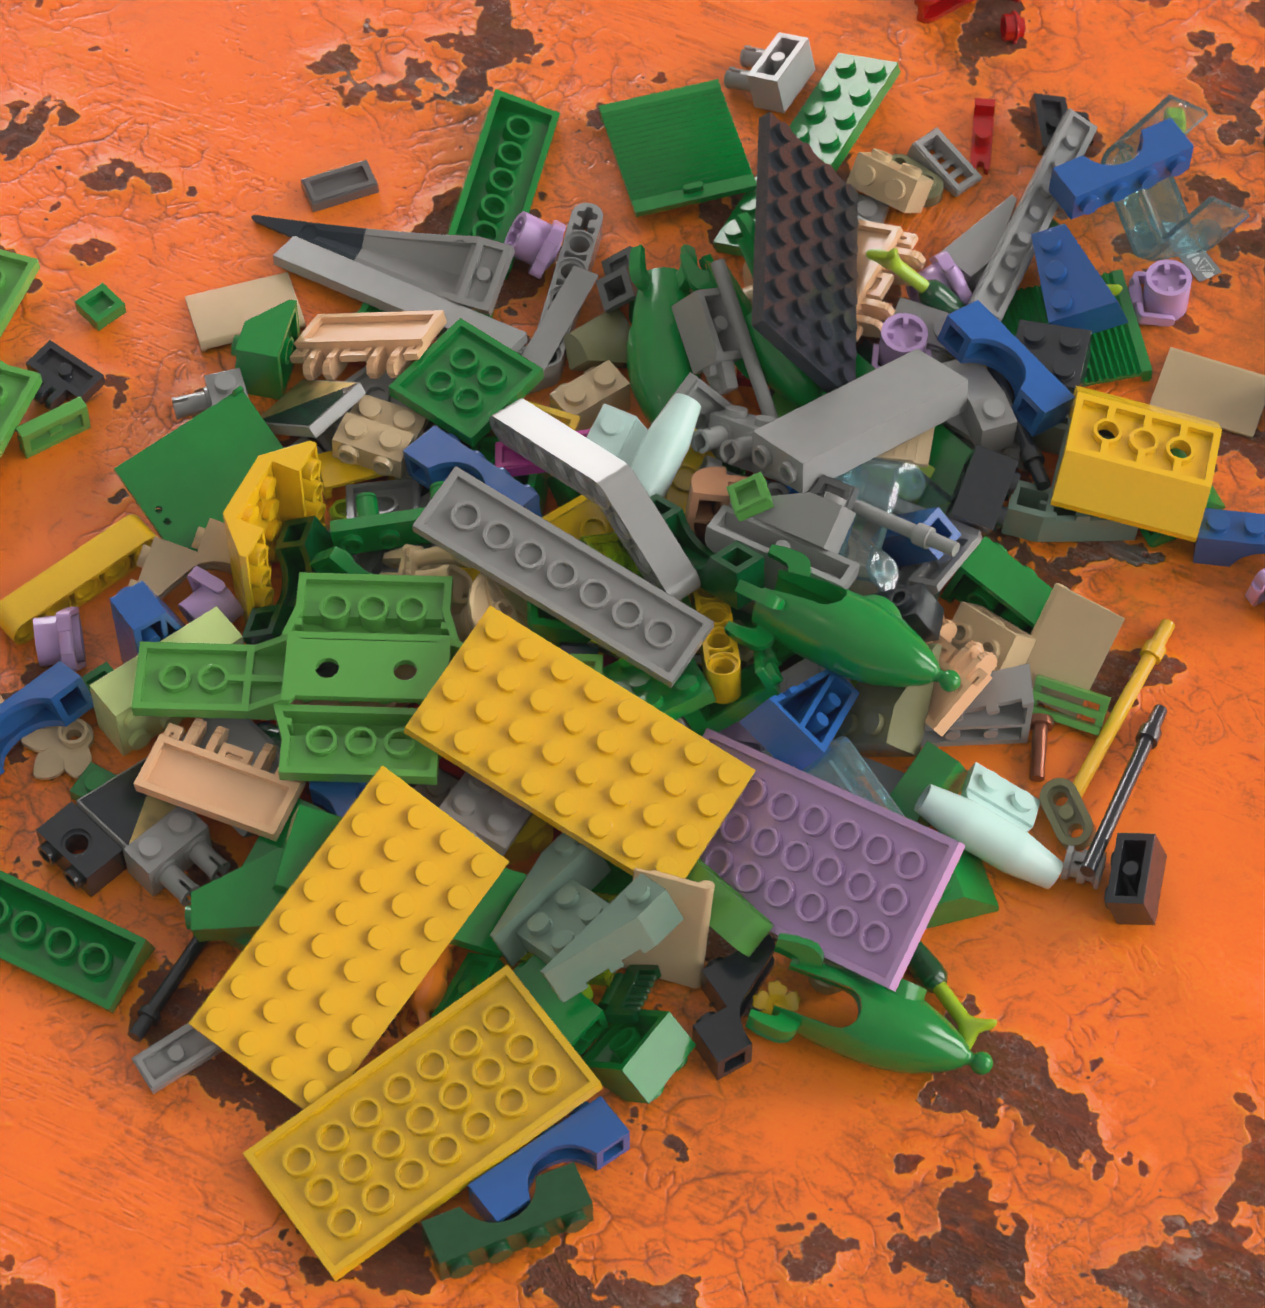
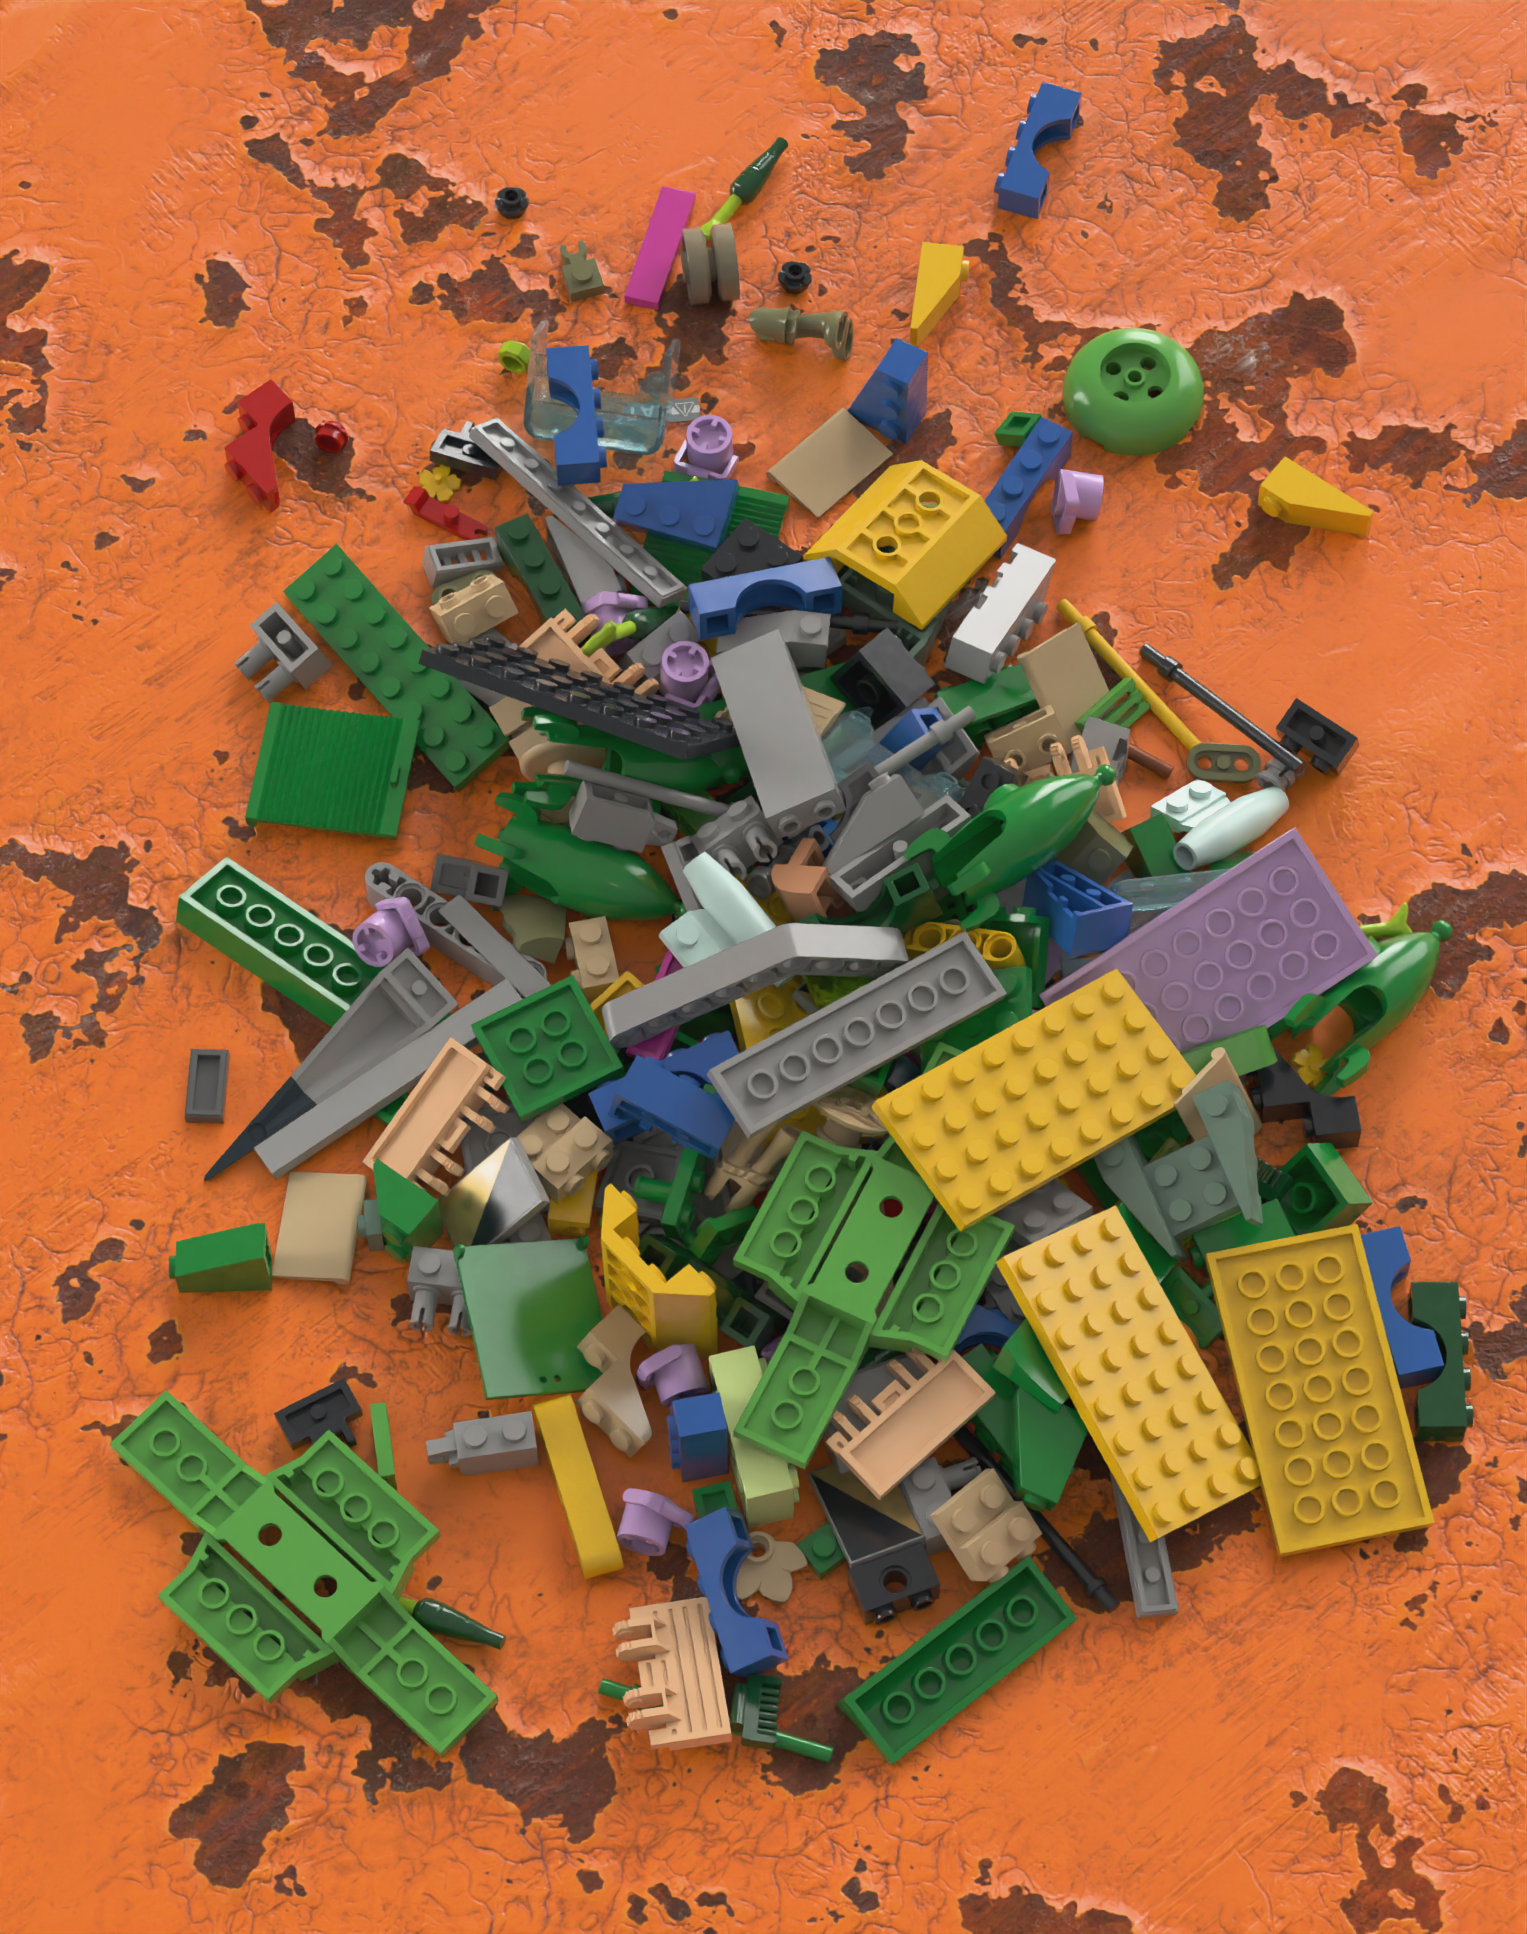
camera: 65 degrees left, 5 degrees up
green plate [75,283,126,331] -> none
bright green tile [726,472,774,522] -> none
none -> green slope [169,1223,273,1293]
none -> yellow plant [419,465,461,503]
none -> light grey hinge [426,1411,539,1476]
none -> dark green arch [495,513,591,649]
none -> blue wedge [608,1055,735,1159]
none -> tan plate [930,1469,1042,1583]
none -> wedge [944,543,1056,684]

